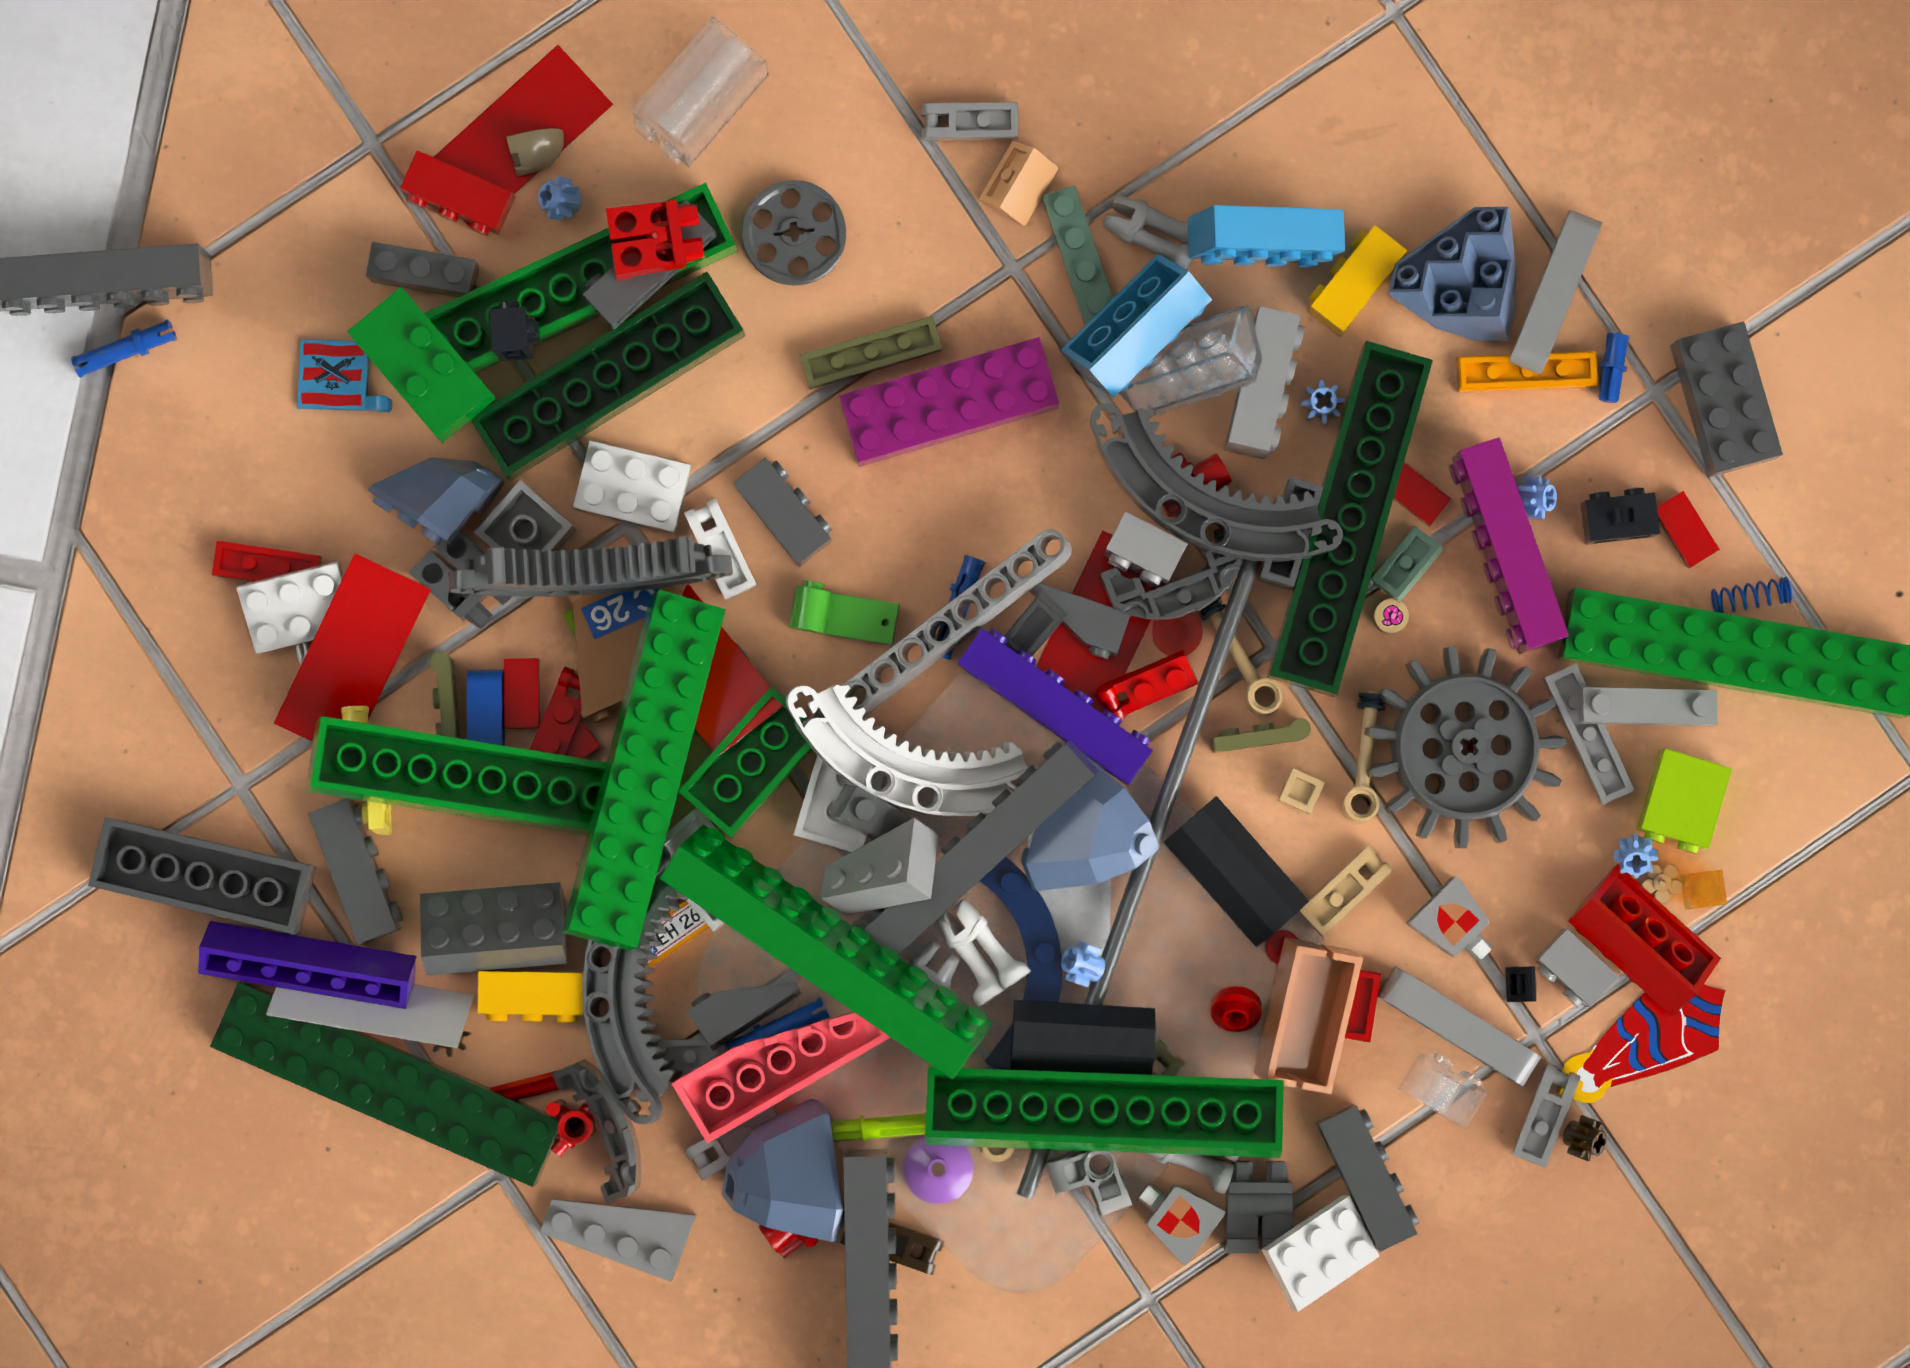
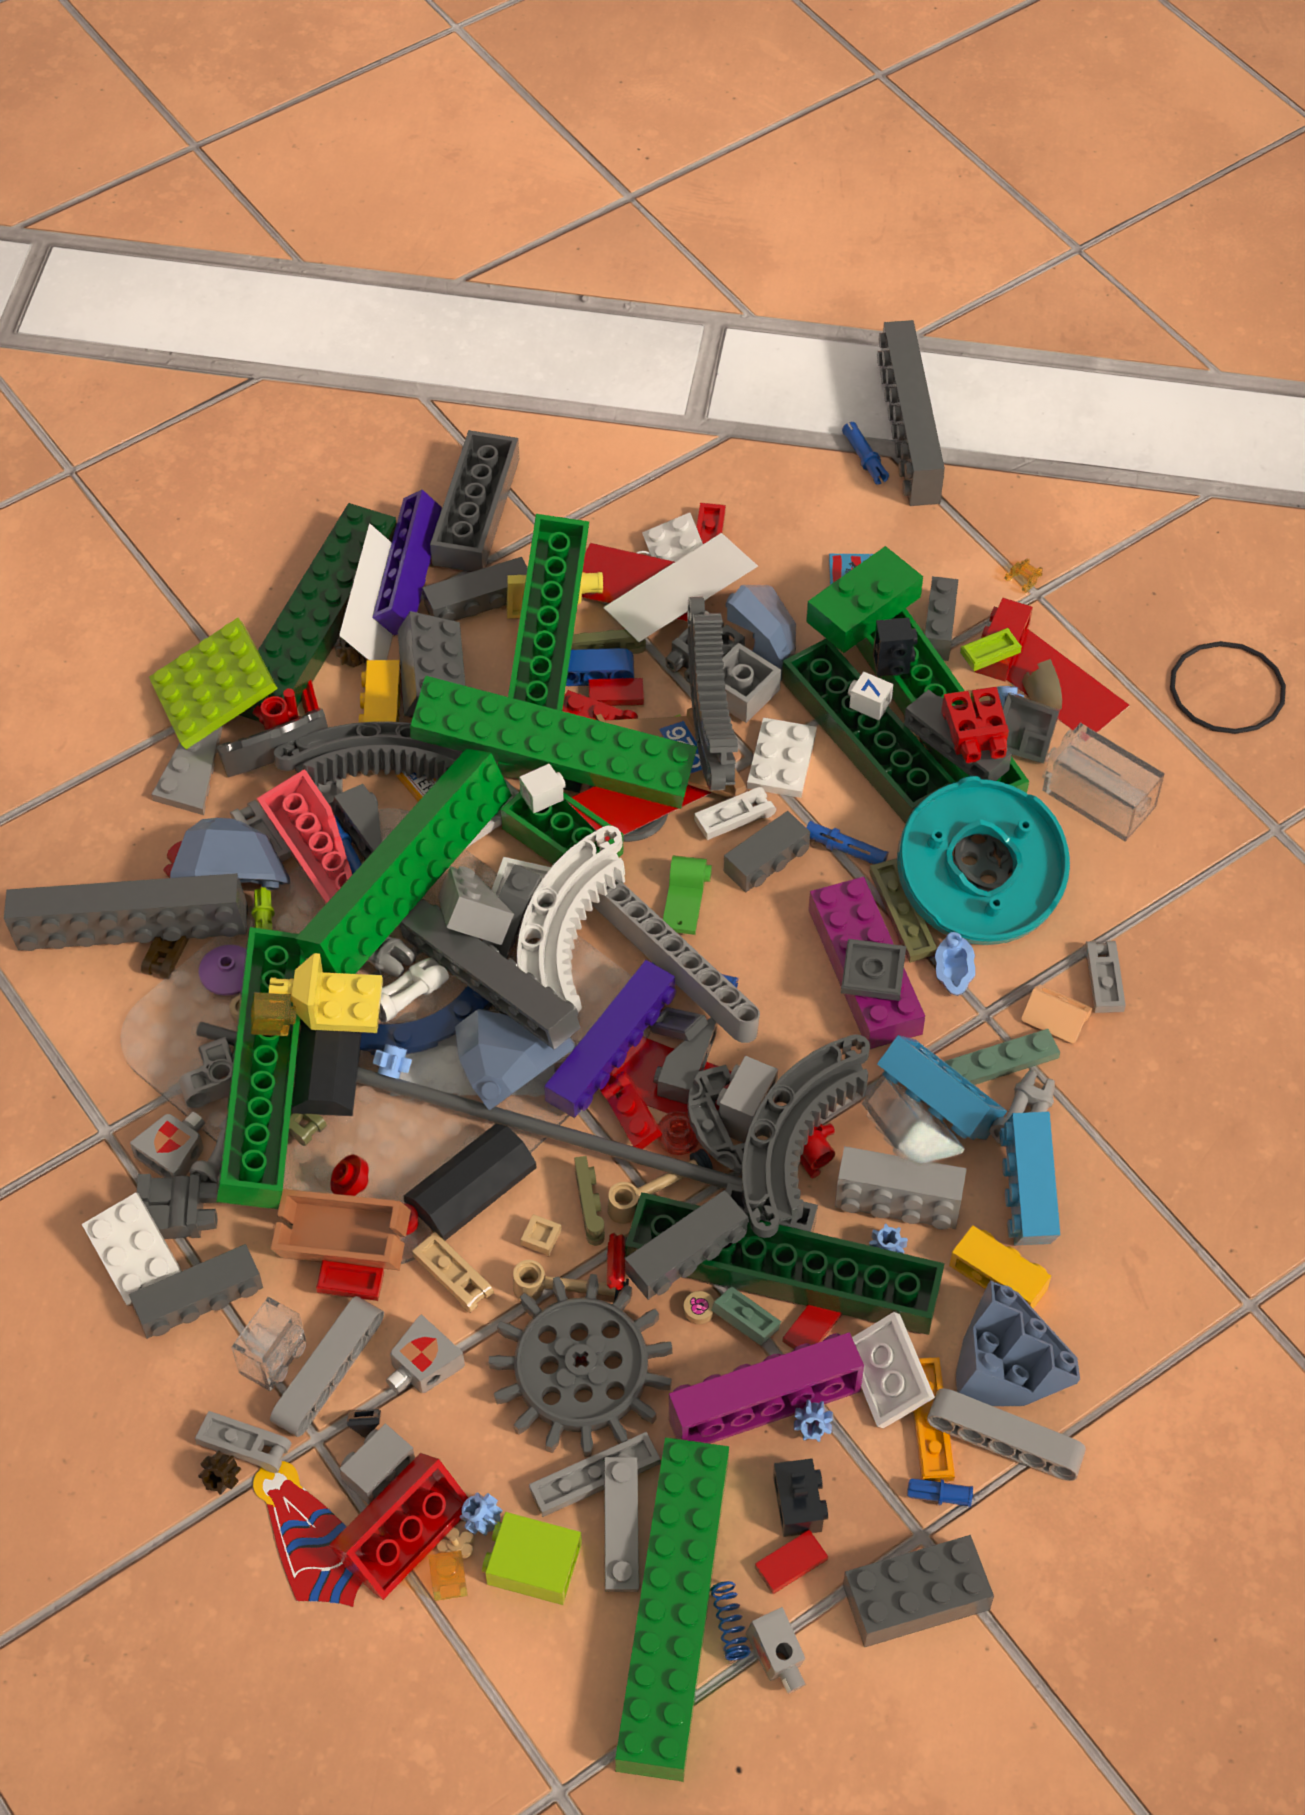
camera: 90 degrees right, 30 degrees down
none -> lime plate [149,618,278,750]
none -> clear yellow brick [251,992,296,1036]
none -> light yellow plate [269,953,383,1033]
none -> white brick [519,764,565,814]
none -> white sticker [603,533,758,642]
none -> red axle [607,1233,625,1290]
none -> dark grey brick [625,1190,748,1300]
none -> light grey torso [746,1607,806,1694]
none -> blue pin [806,820,889,864]
none -> dark grey tile [841,939,906,1001]
none -> white brick [848,672,893,720]
none -> white plate [852,1312,935,1429]
none -> teal piece [897,776,1070,945]
none -> light blue arm [935,932,975,996]
none -> lime tile [960,628,1022,671]
none -> dark grey plate [1003,692,1060,764]
none -> clear yellow piece [1004,558,1043,593]

